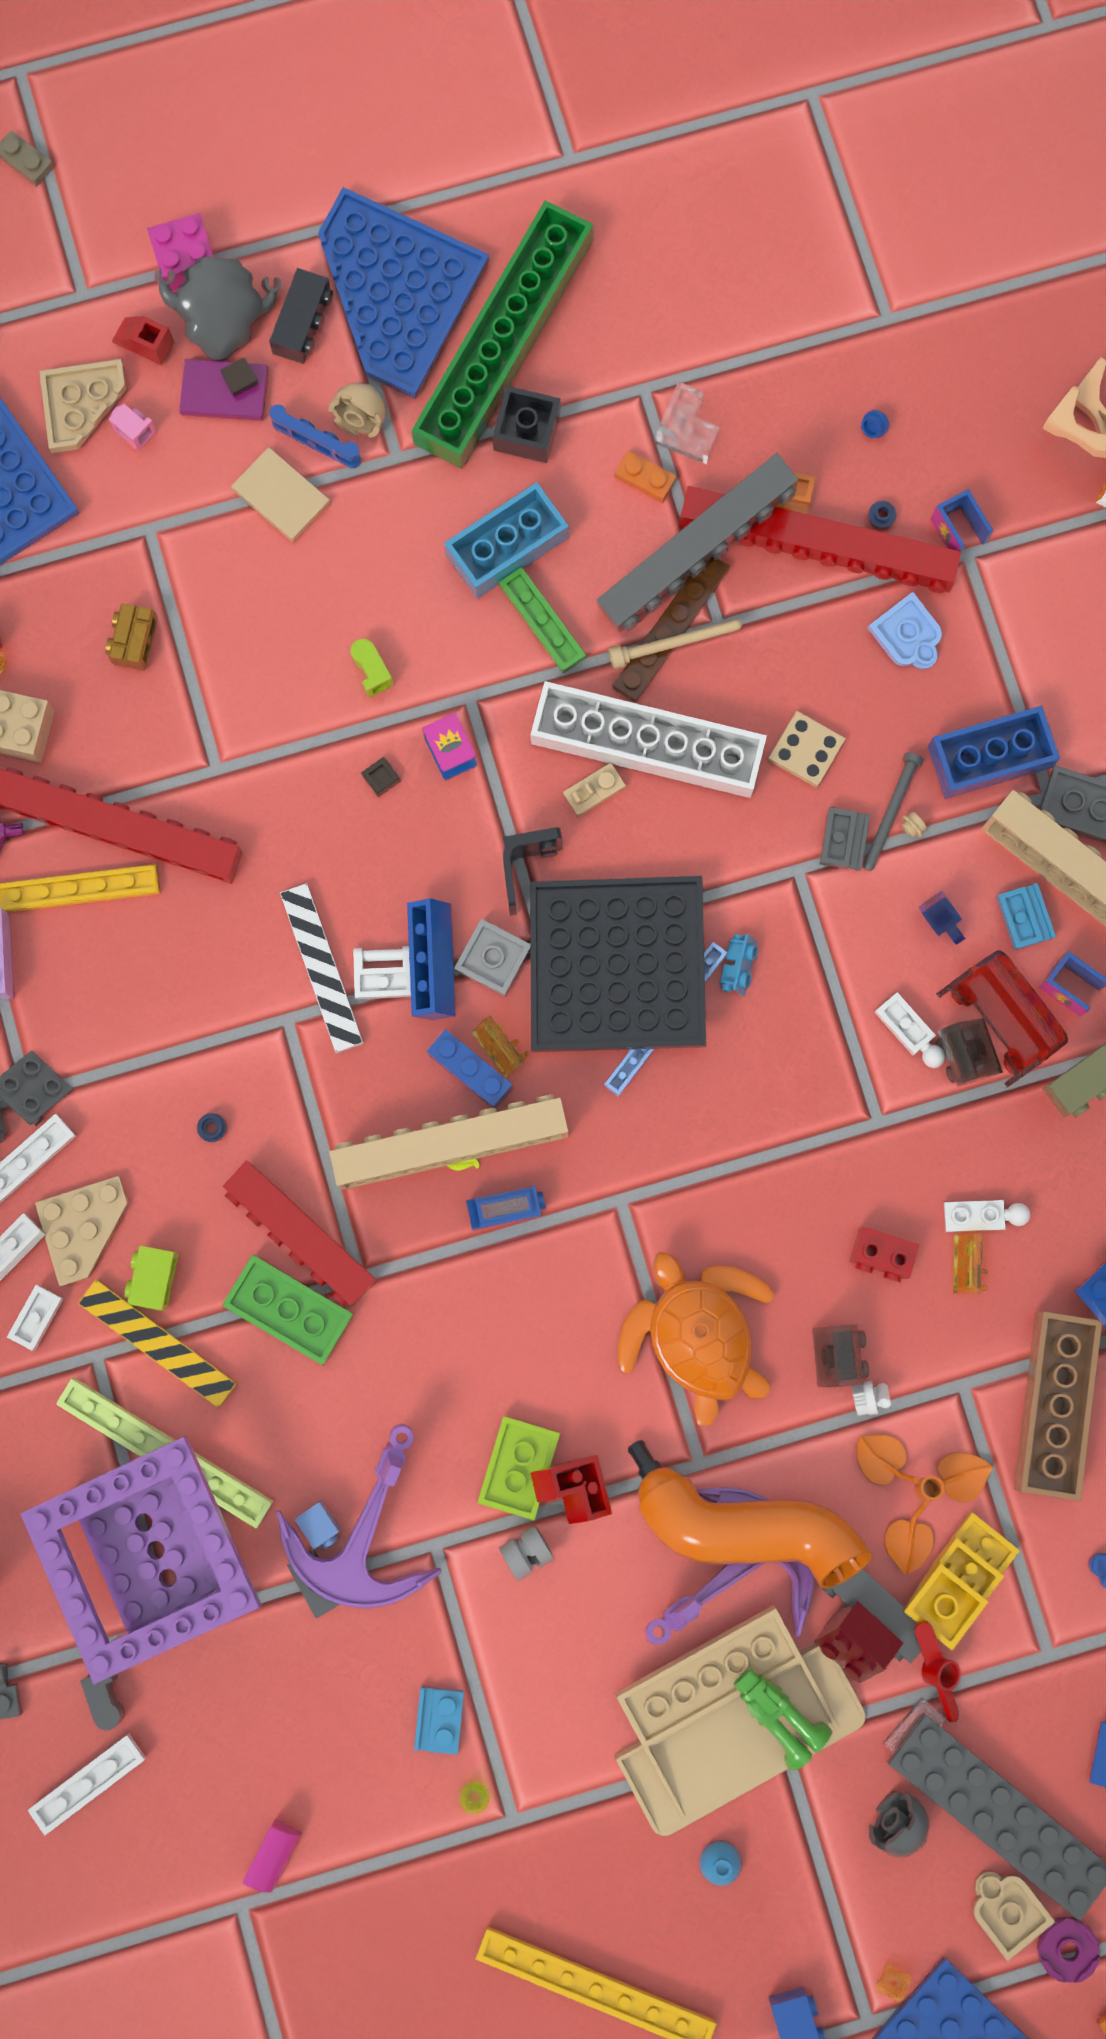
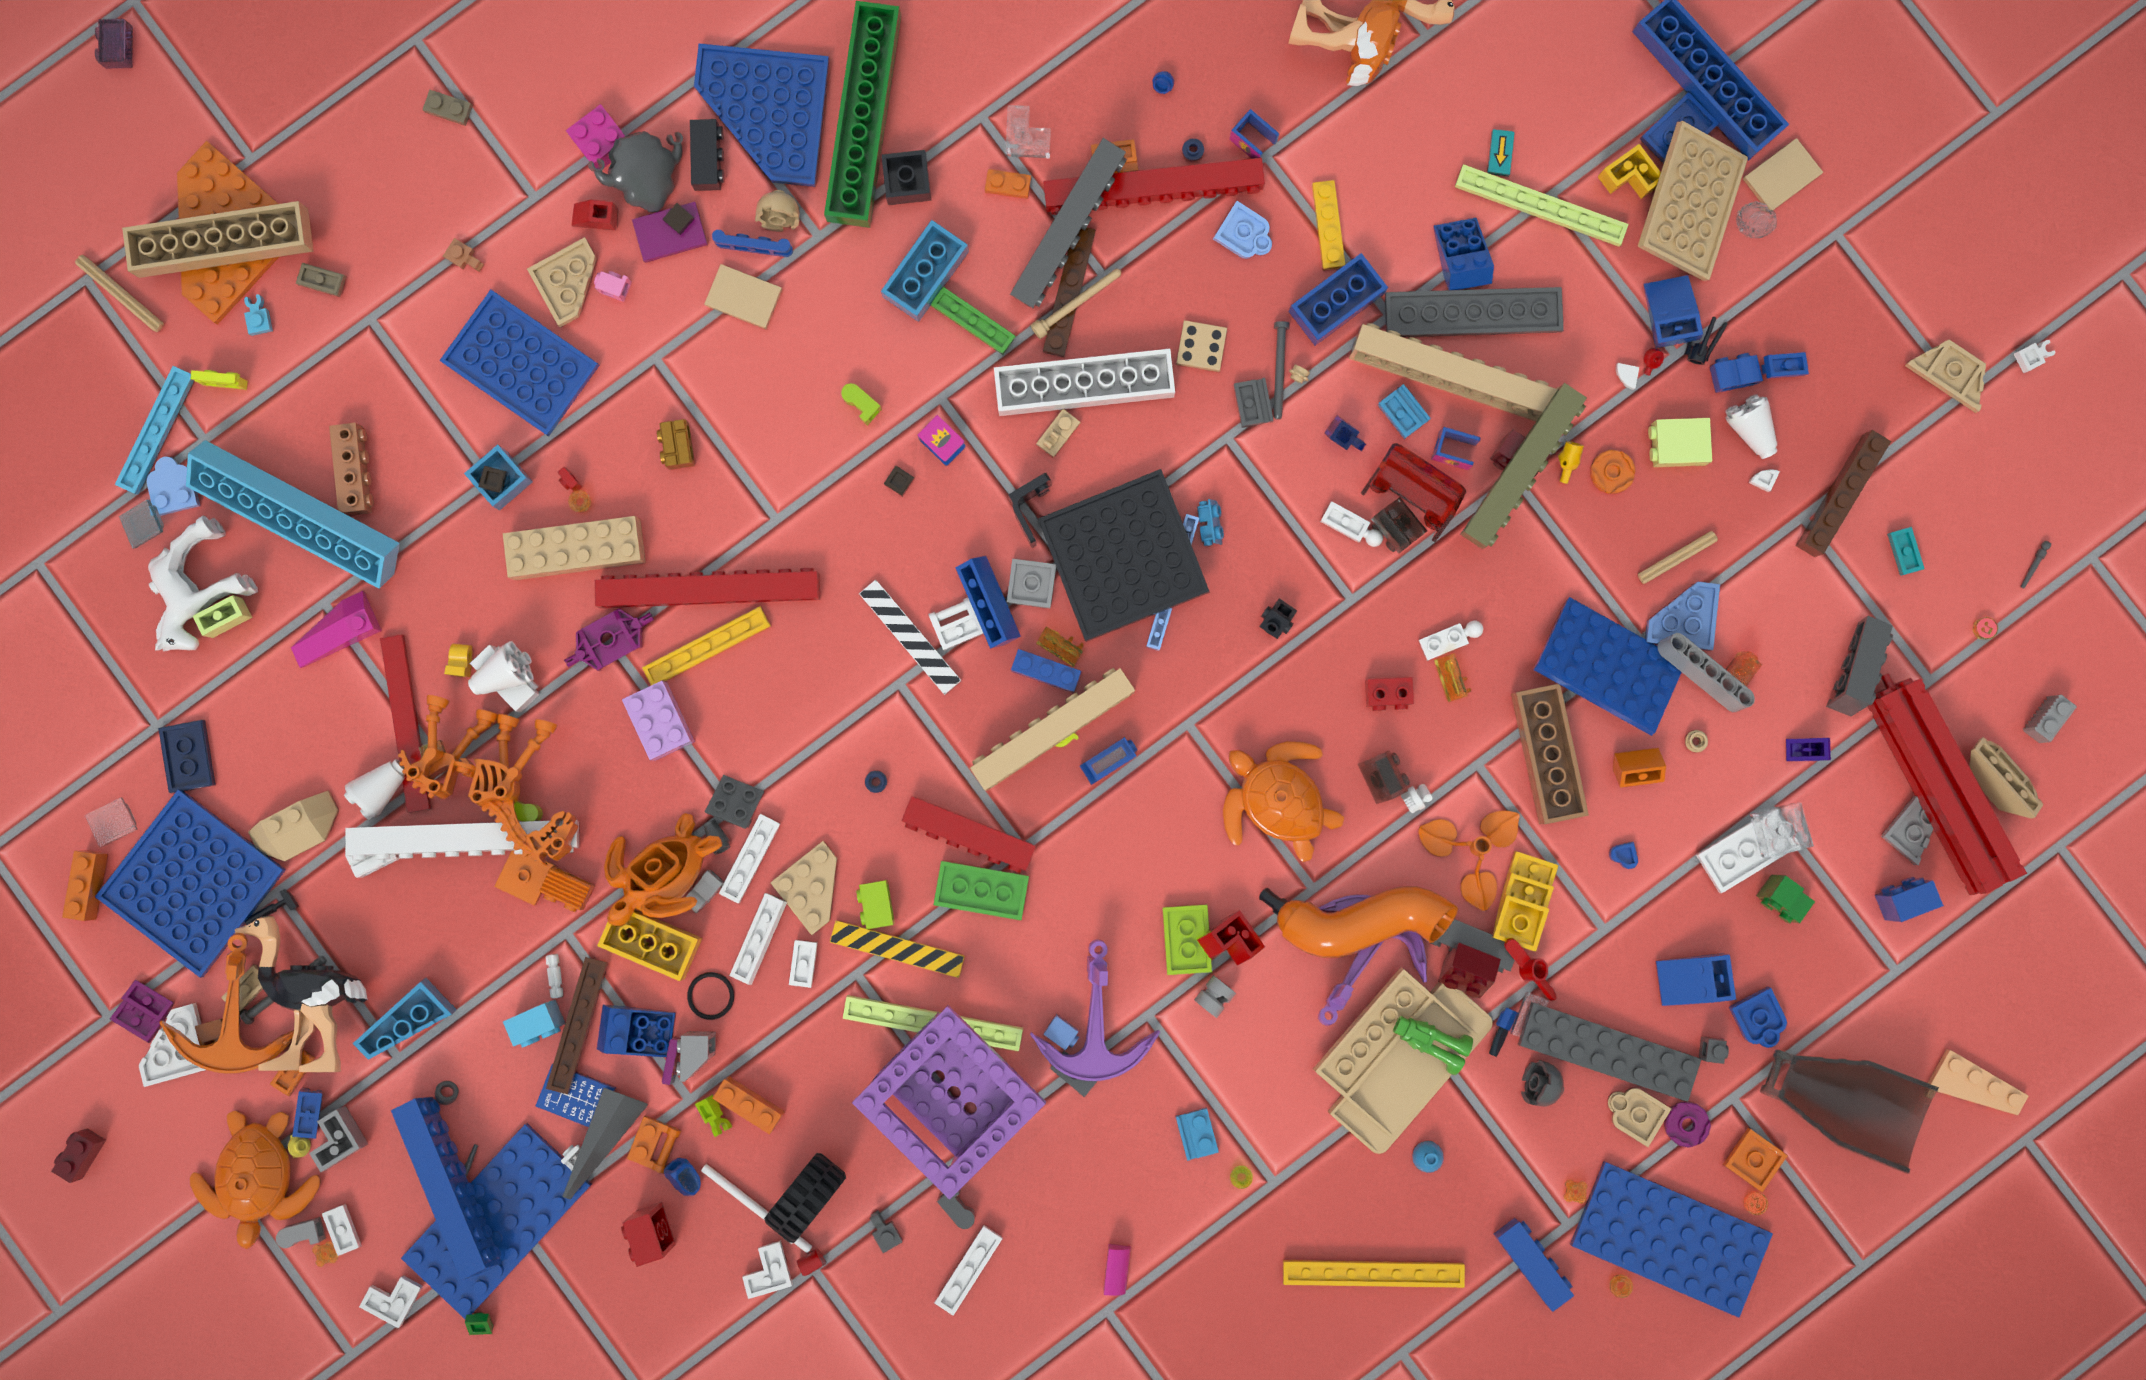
camera: 20 degrees left, 5 degrees up
none -> black brick [1259,598,1297,639]
none -> yellow plate [1312,180,1345,270]
none -> piece [1489,1007,1518,1057]

